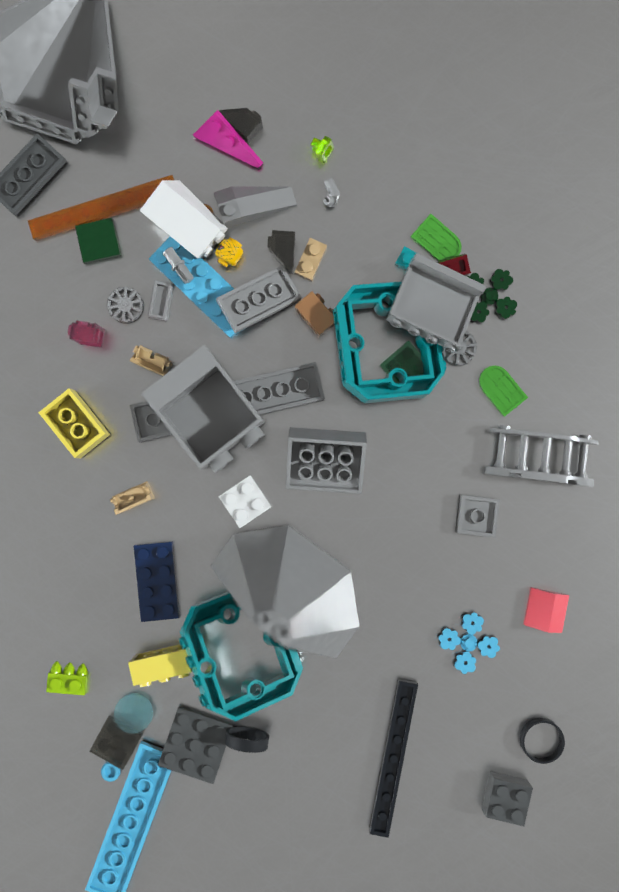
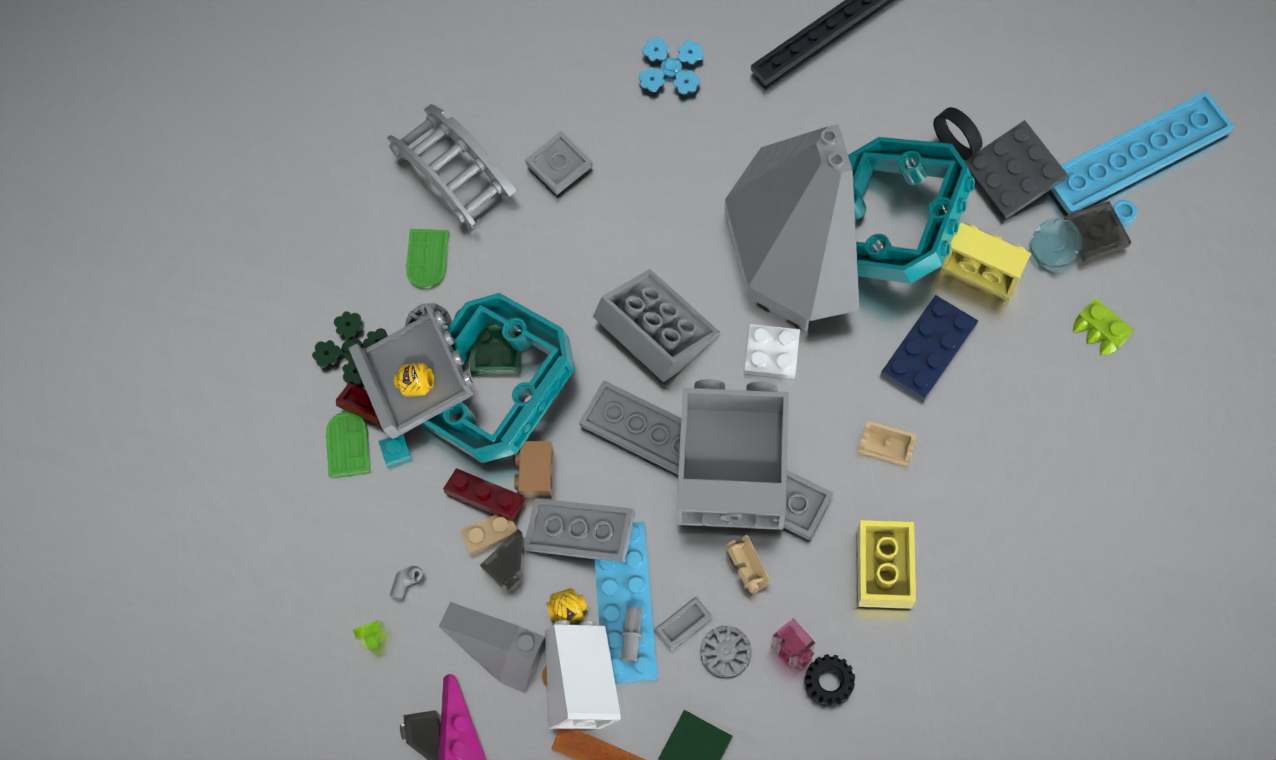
camera: 135 degrees left, 20 degrees down
coral slope [524,587,569,633] -> none
none -> yellow head [394,362,434,397]
none -> dark red plate [443,468,525,521]
none -> black tyre [804,654,855,707]

